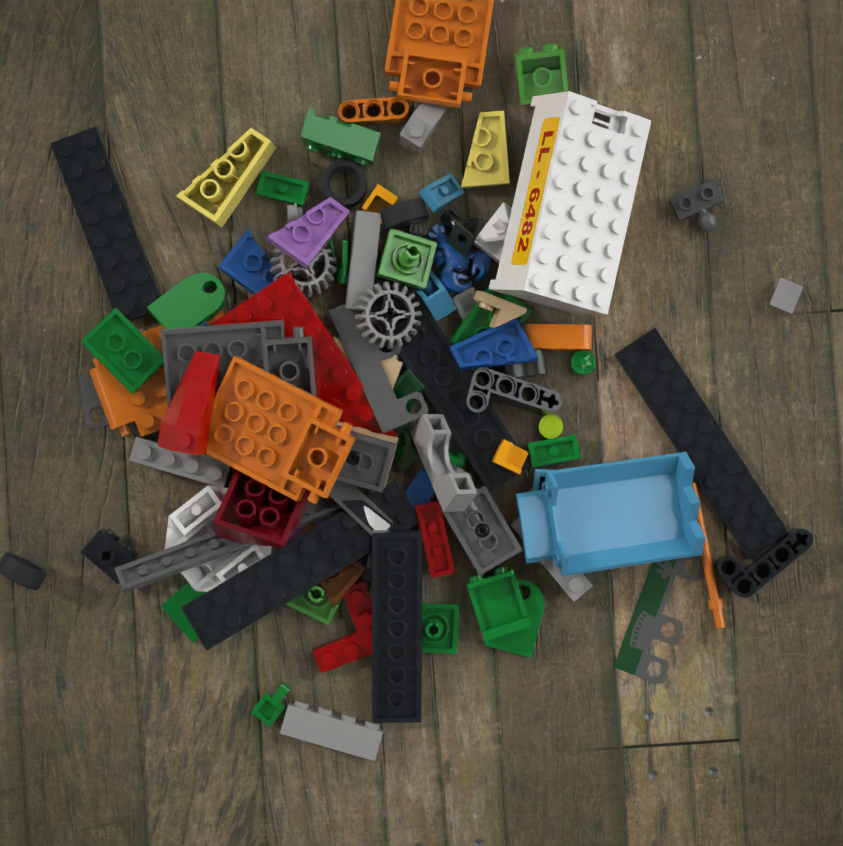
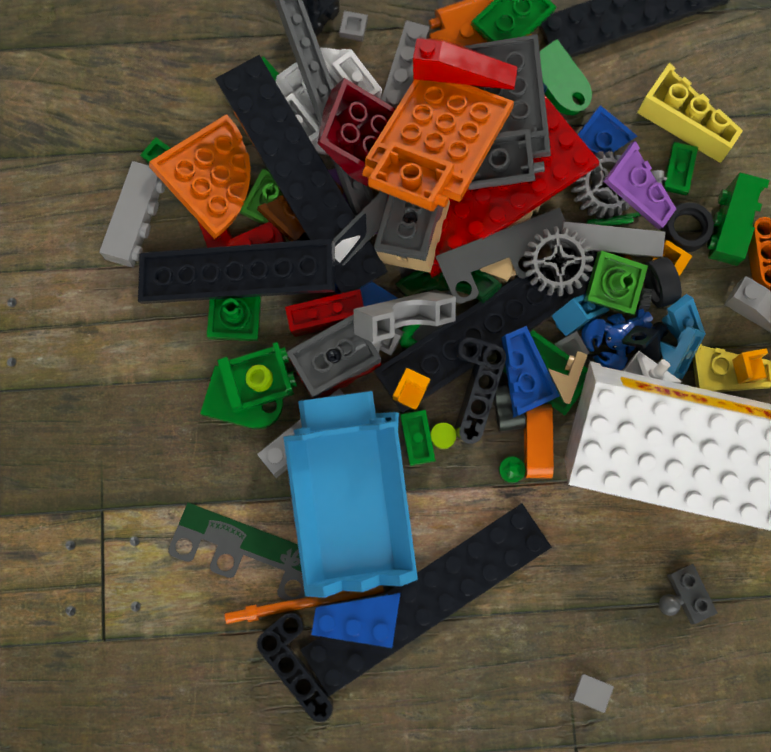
camera: 90 degrees right, 10 degrees down
none -> orange plate [149,114,251,239]
none -> lime tile [245,365,273,392]
none -> blue wing [311,593,400,648]
none -> light grey plate [339,11,368,41]
none -> dark azure slope [660,326,706,379]
none -> light orange panel [732,348,768,384]

